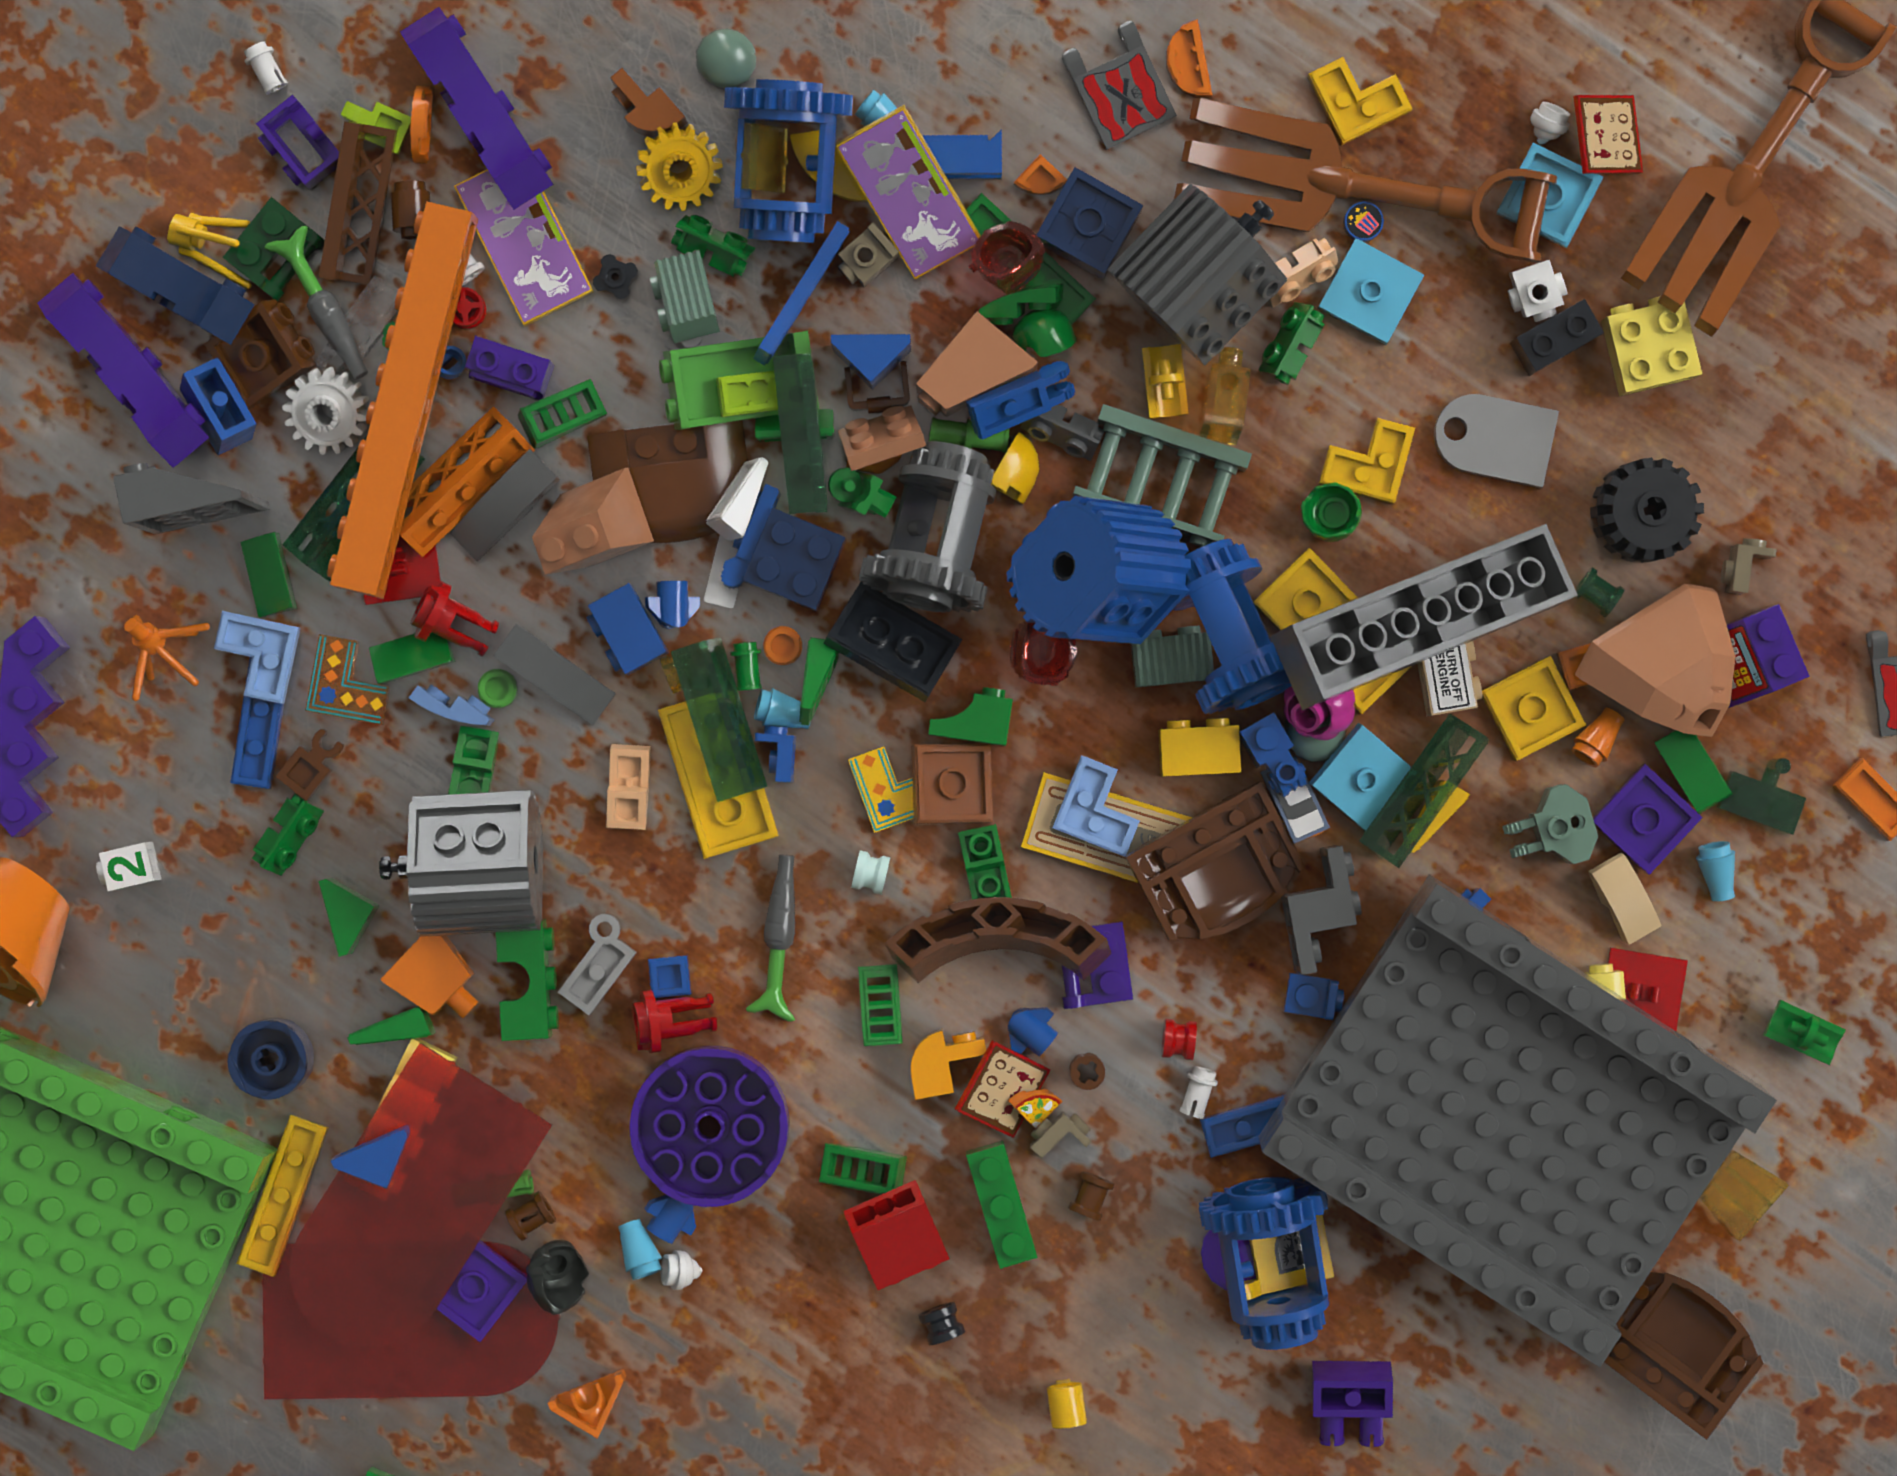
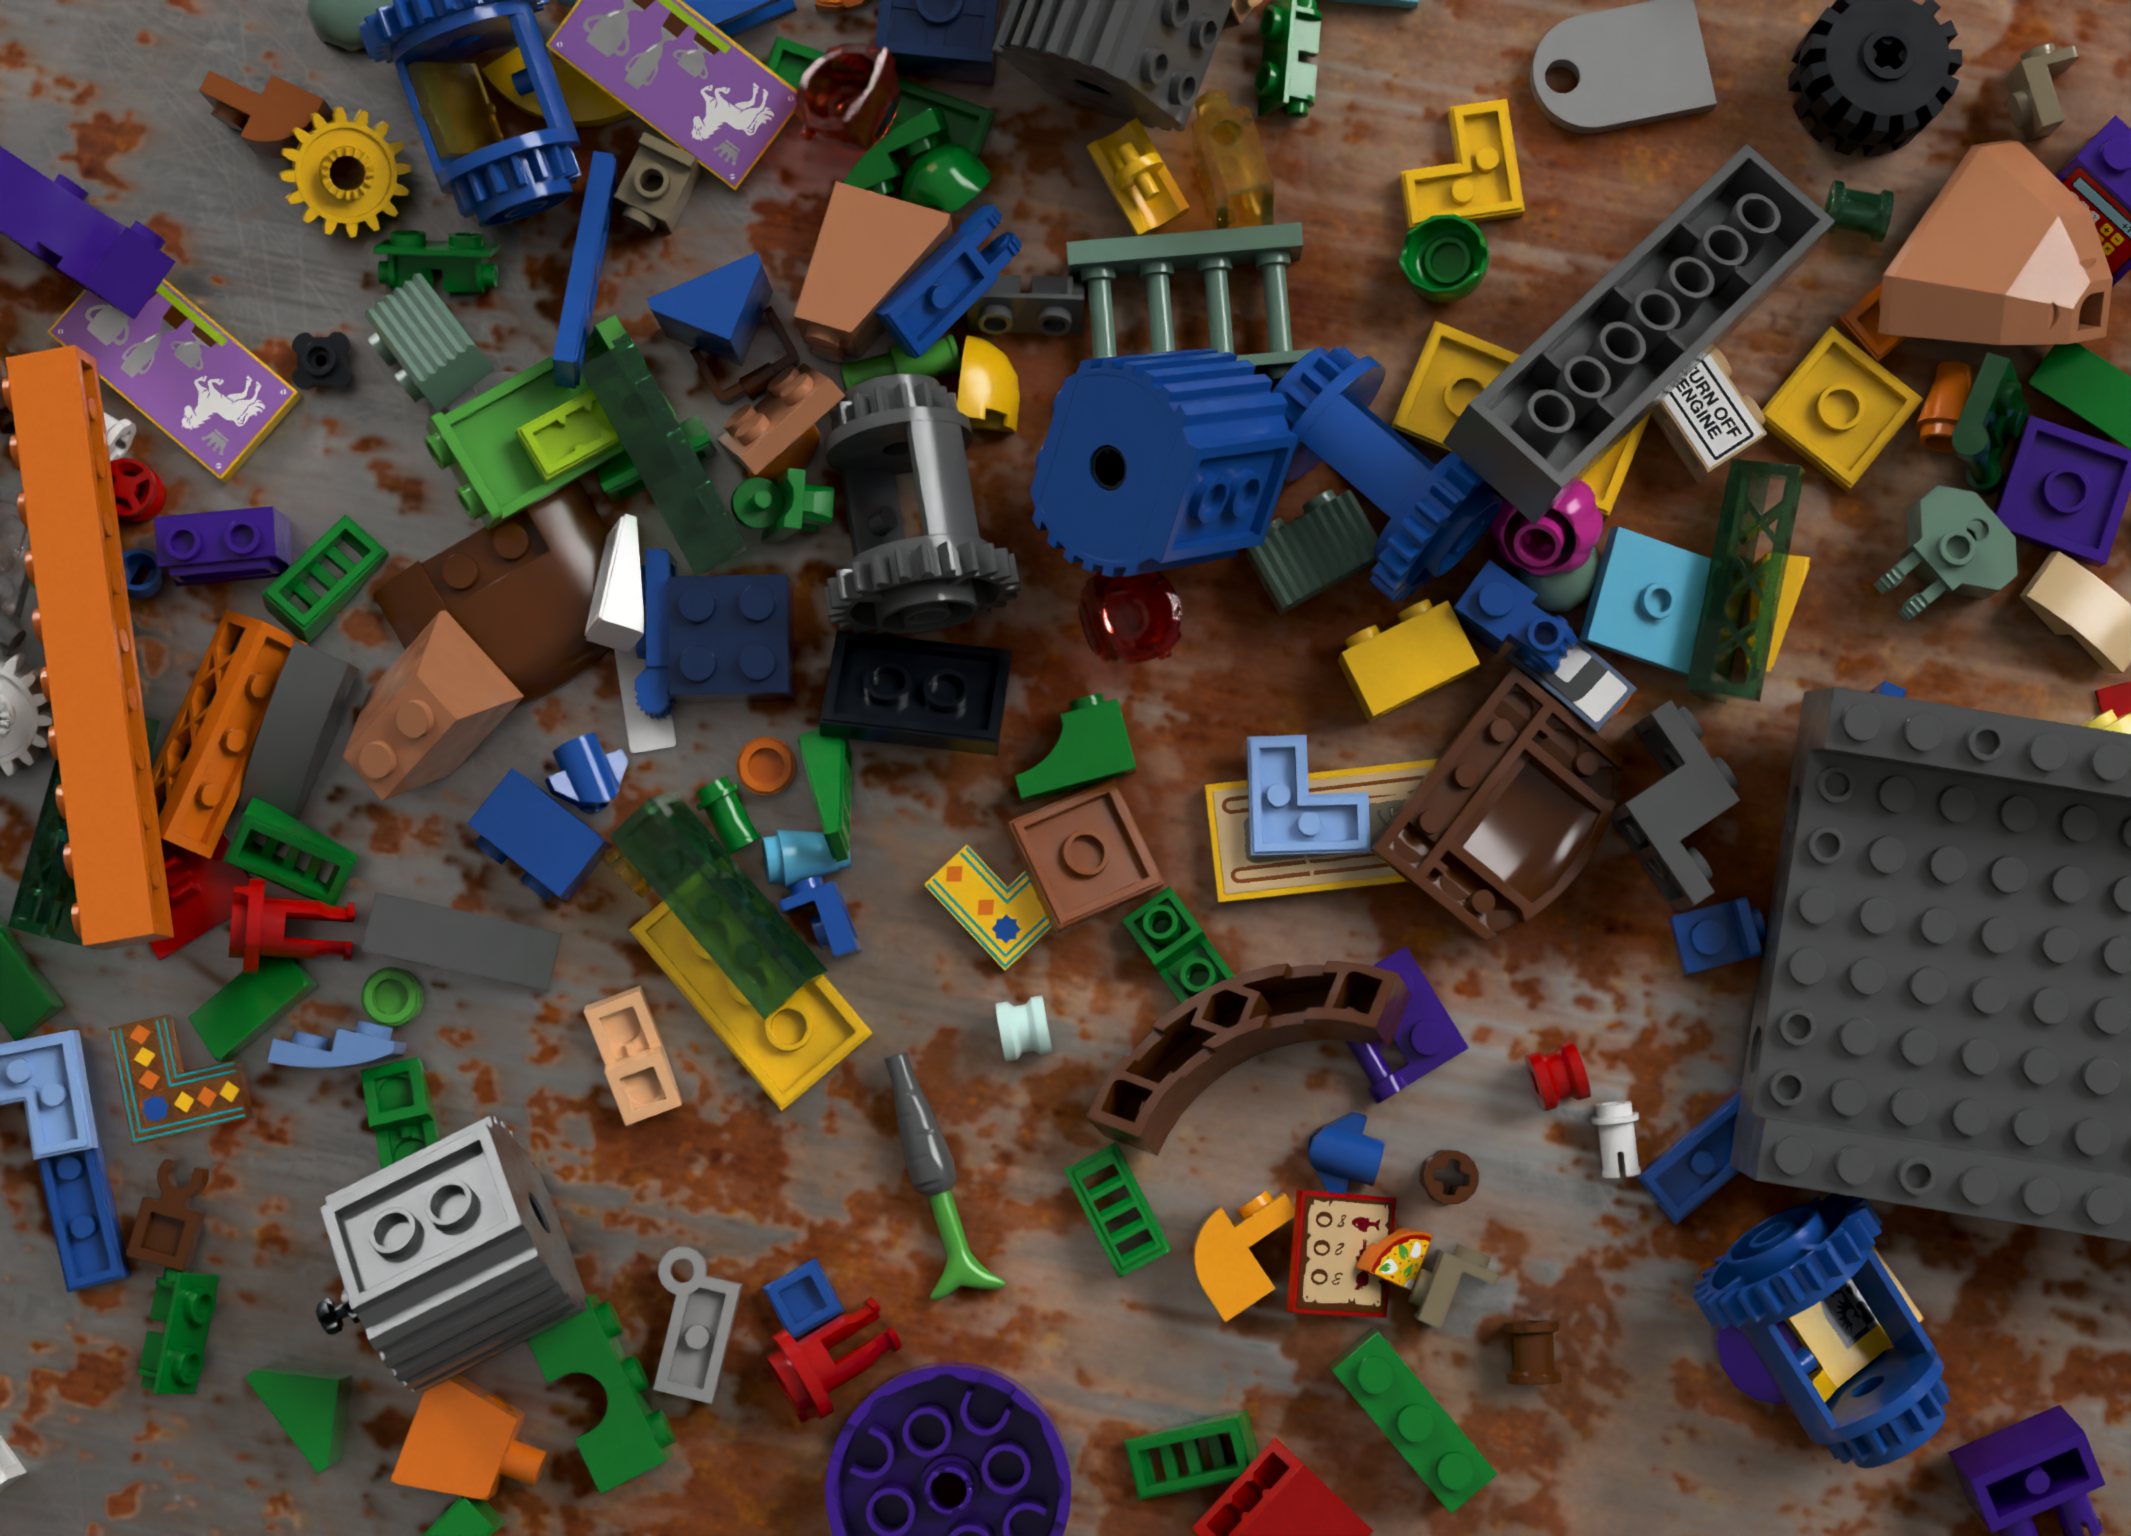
camera: 20 degrees left, 5 degrees down
none -> green slope [223,797,358,906]
none -> dark green plate [1951,352,2029,495]

